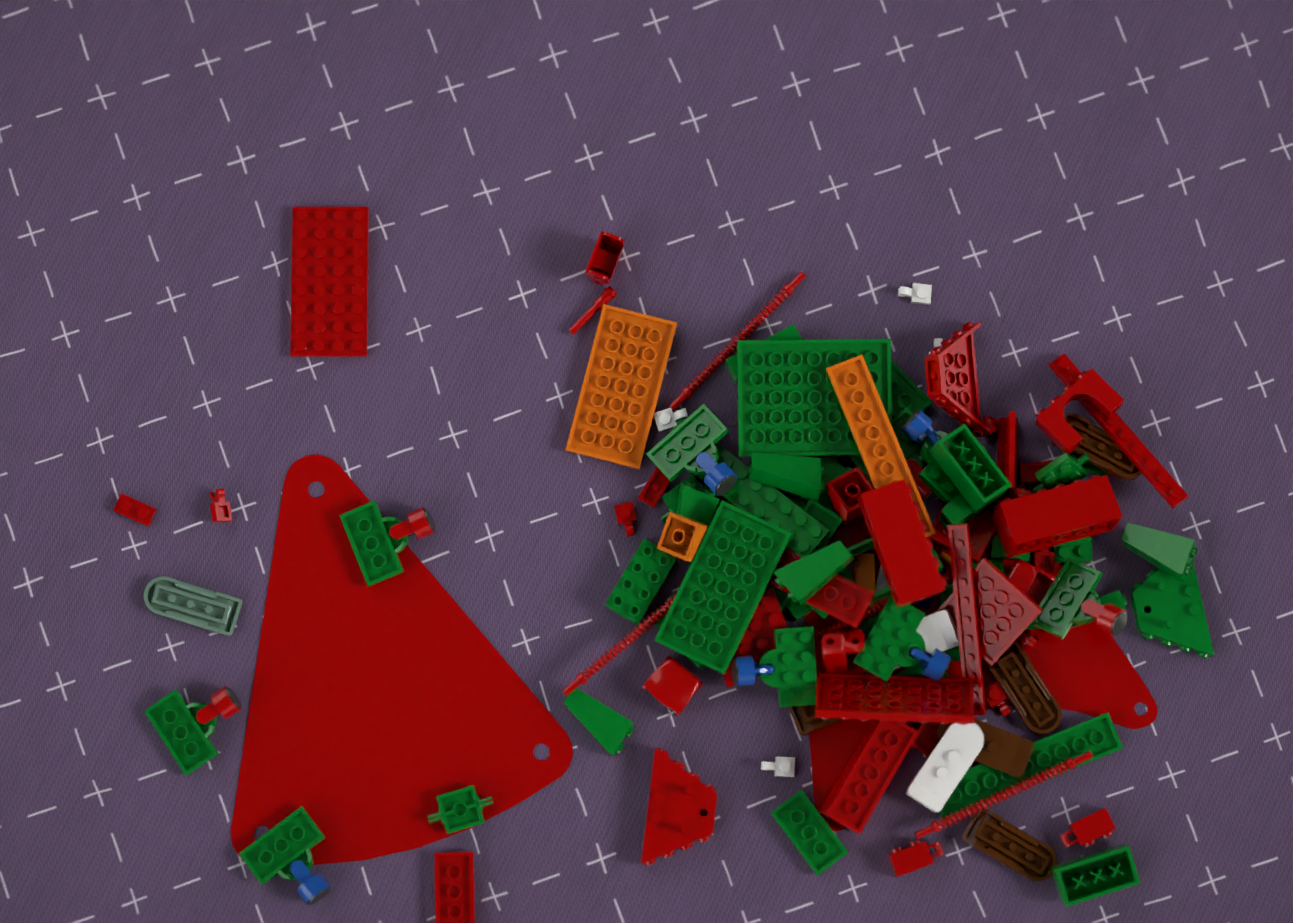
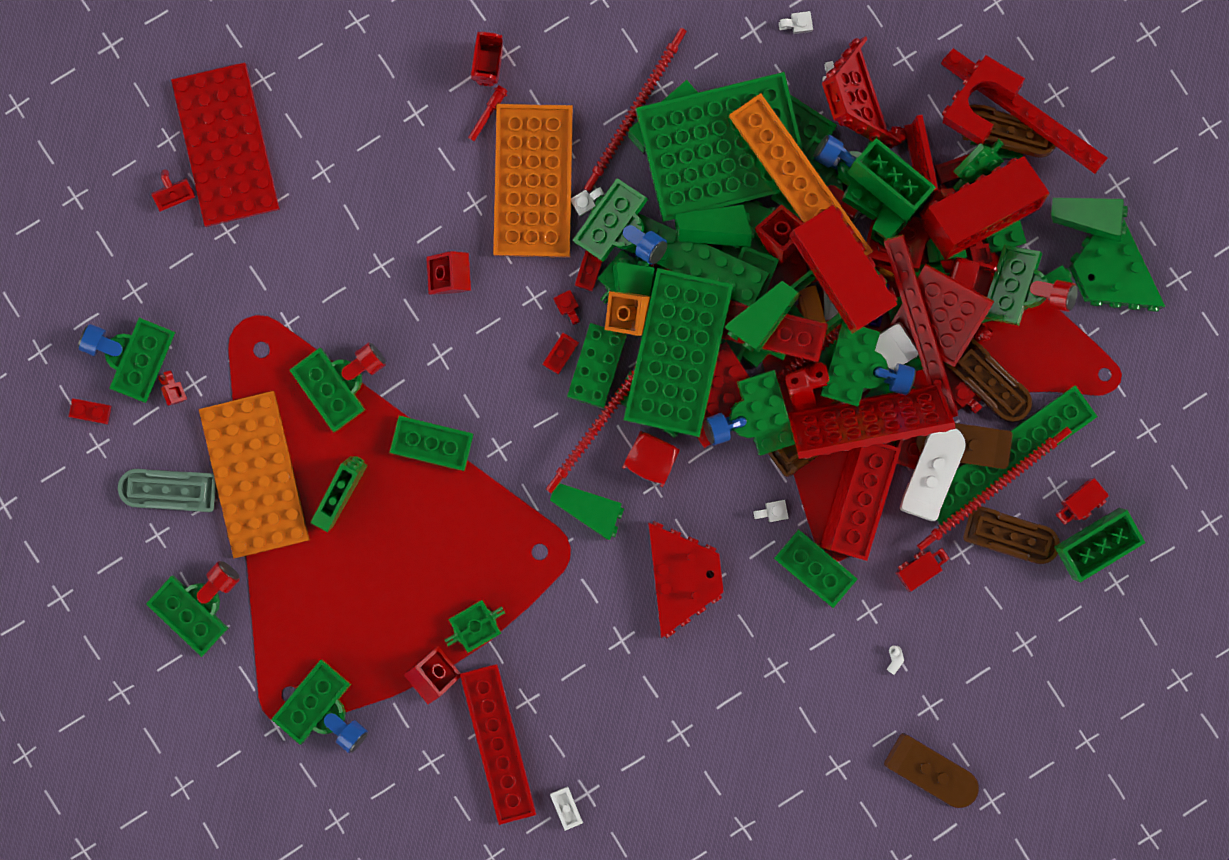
camera: 15 degrees left, 5 degrees up
none -> green plate [78,318,176,403]
none -> red plate [151,169,195,212]
none -> orange plate [199,391,310,559]
none -> green slope [311,456,368,532]
none -> green plate [390,416,474,471]
none -> red slope [404,646,460,704]
none -> red slope [427,251,471,295]
none -> red plate [542,333,579,375]

